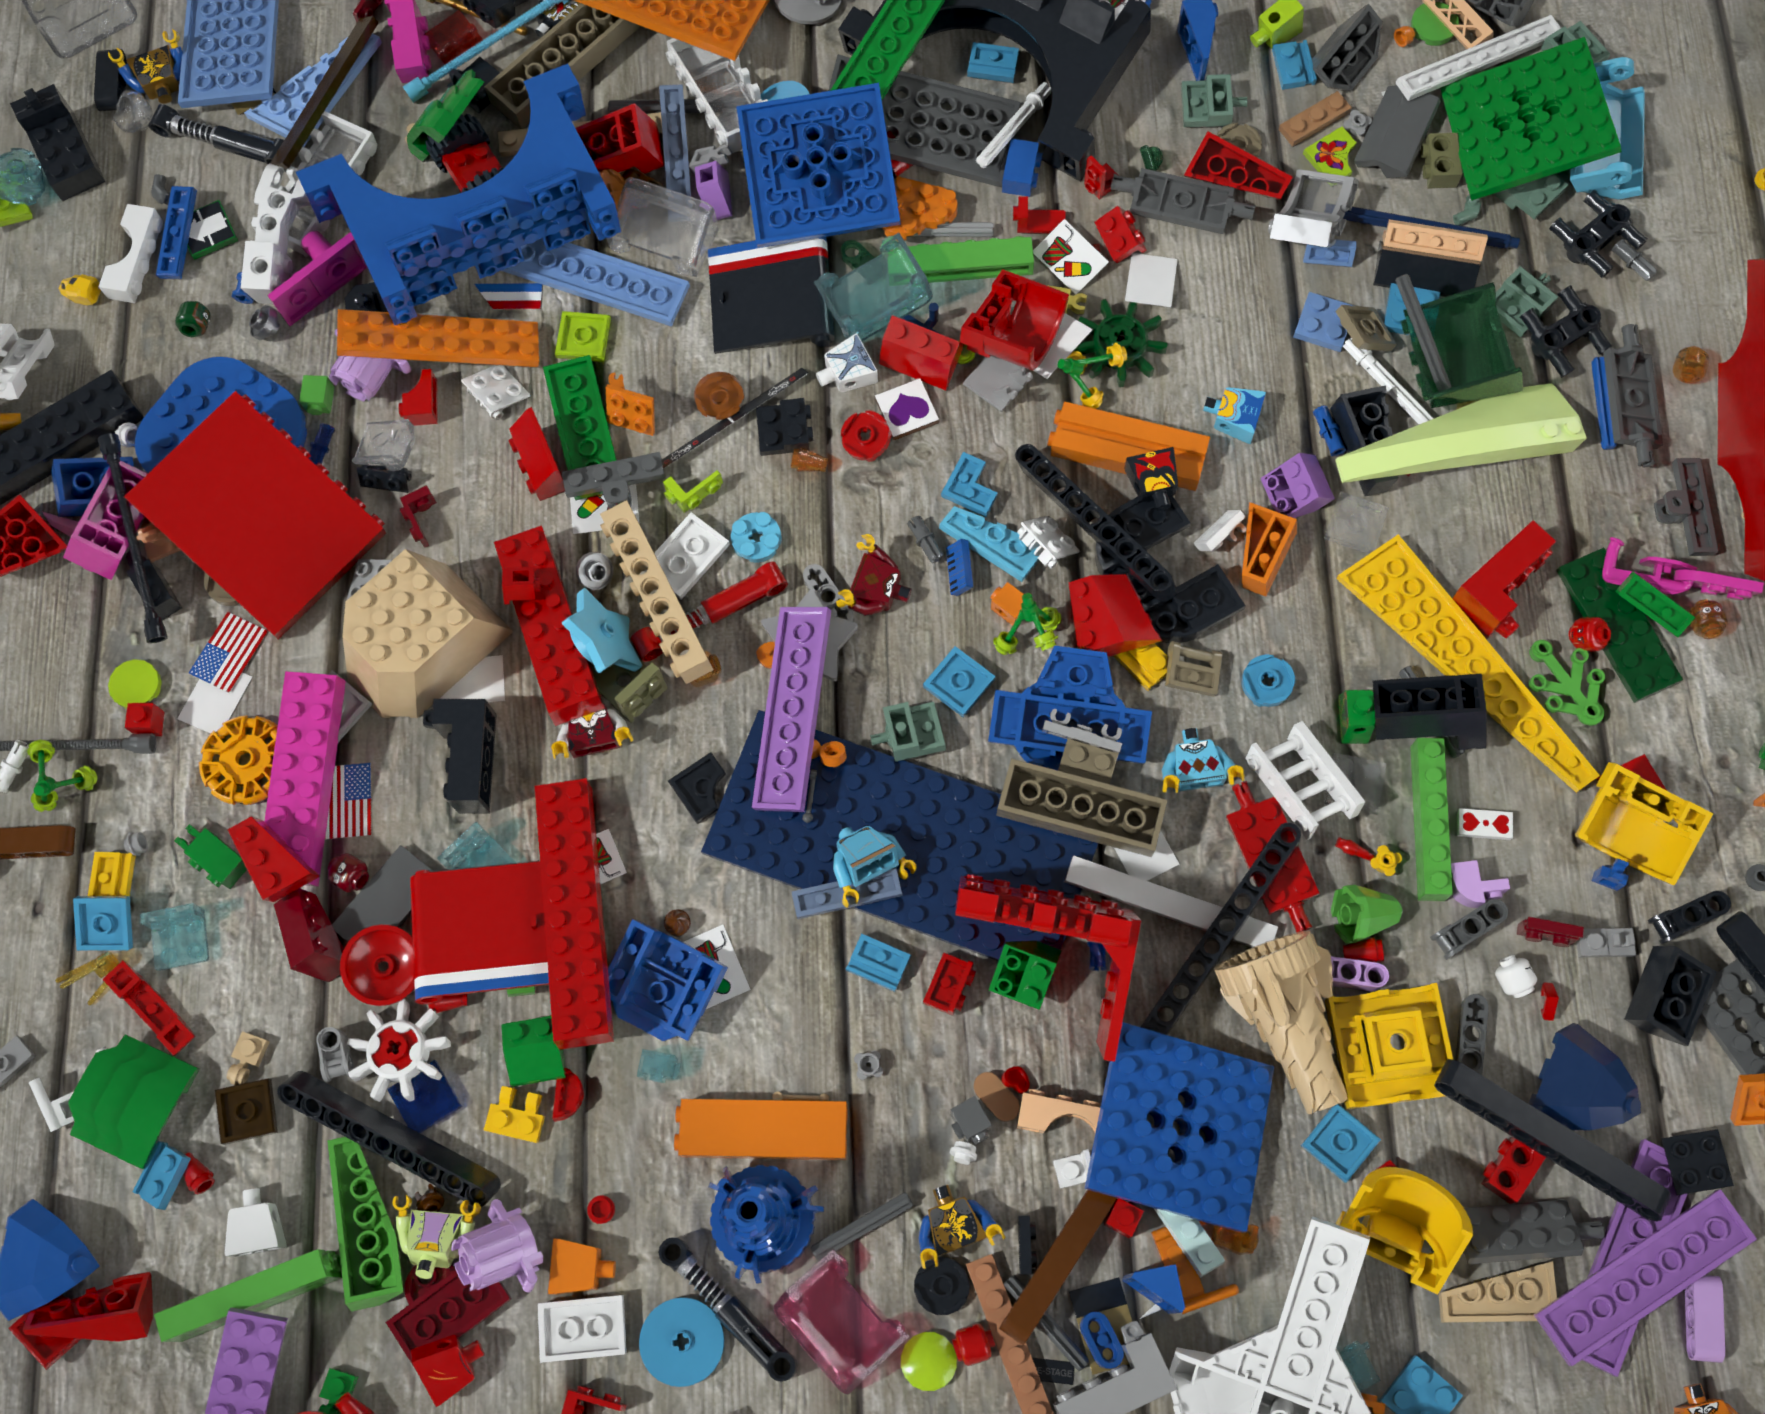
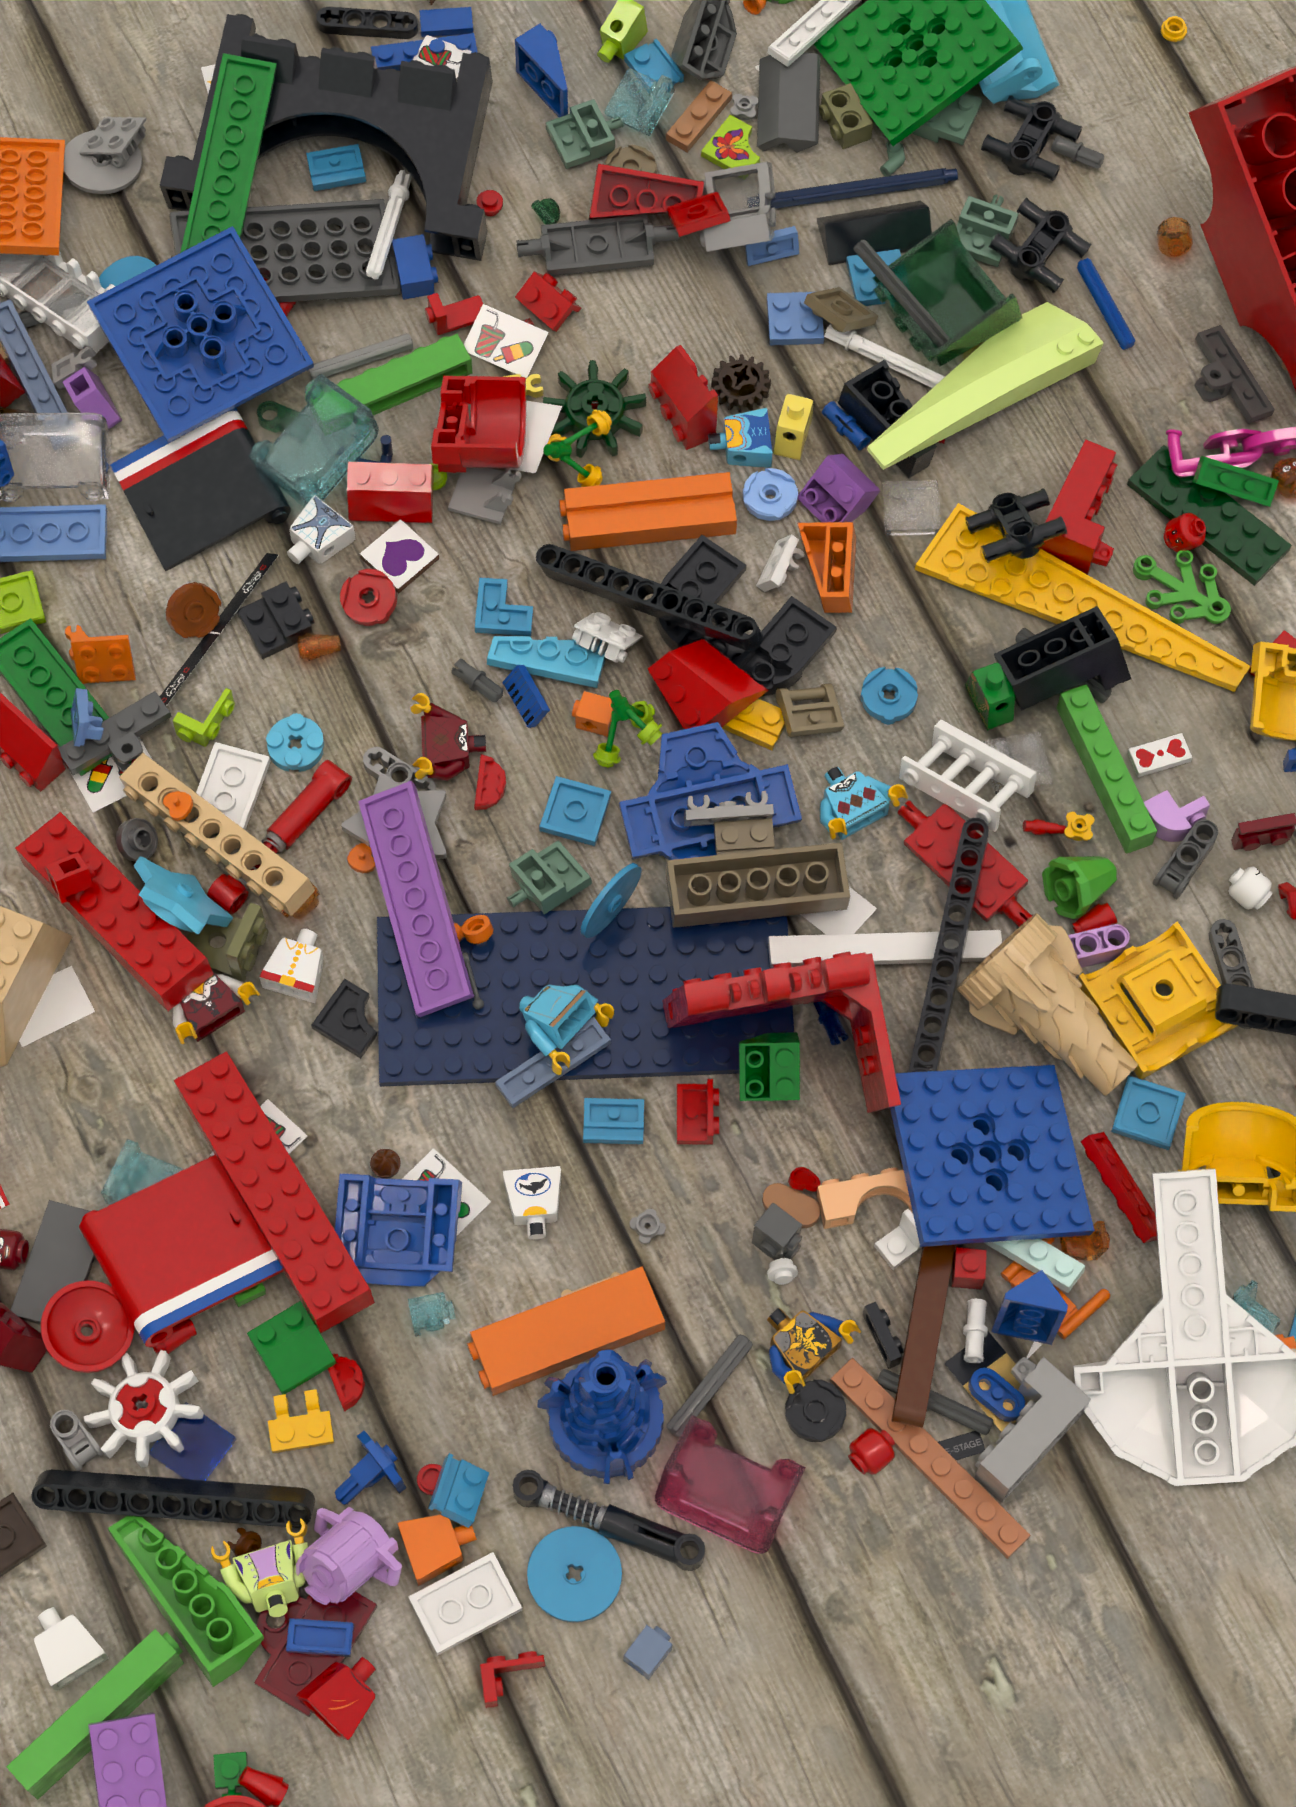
camera: 30 degrees left, 5 degrees down
black hinge [423,699,497,814] -> none
orange plate [882,176,958,241] -> none
lime dish [901,1332,957,1391] -> none
red bracket [1084,155,1118,200] -> none
torso [1124,447,1178,511] -> none
white sticker [1125,253,1177,307] -> none
light nougat fence [1382,219,1488,261] -> none
dark grey plate [1603,324,1663,468] -> none
none -> medium blue plate [71,688,104,747]
none -> orange piece [163,791,193,821]
none -> white torso [259,929,324,1003]
none -> blue tile [286,1618,354,1657]
none -> blue piece [335,1431,406,1505]
none -> dark azure plate [428,1453,489,1528]
none -> red plate [474,754,506,810]
none -> red plate [476,190,503,216]
none -> white torso [503,1166,561,1240]
none -> dark azure piece [580,863,642,938]
none -> clear light blue bracket [604,68,675,136]
none -> red wedge [648,345,718,450]
none -> red tile [666,192,731,237]
none -> dark brown gear [711,354,771,412]
none -> light blue plate [743,468,798,521]
none -> light yellow torso [773,394,813,460]
none -> white pin [963,1298,988,1363]
none -> black piece [965,488,1067,563]
none -> red plate [1080,1132,1157,1243]

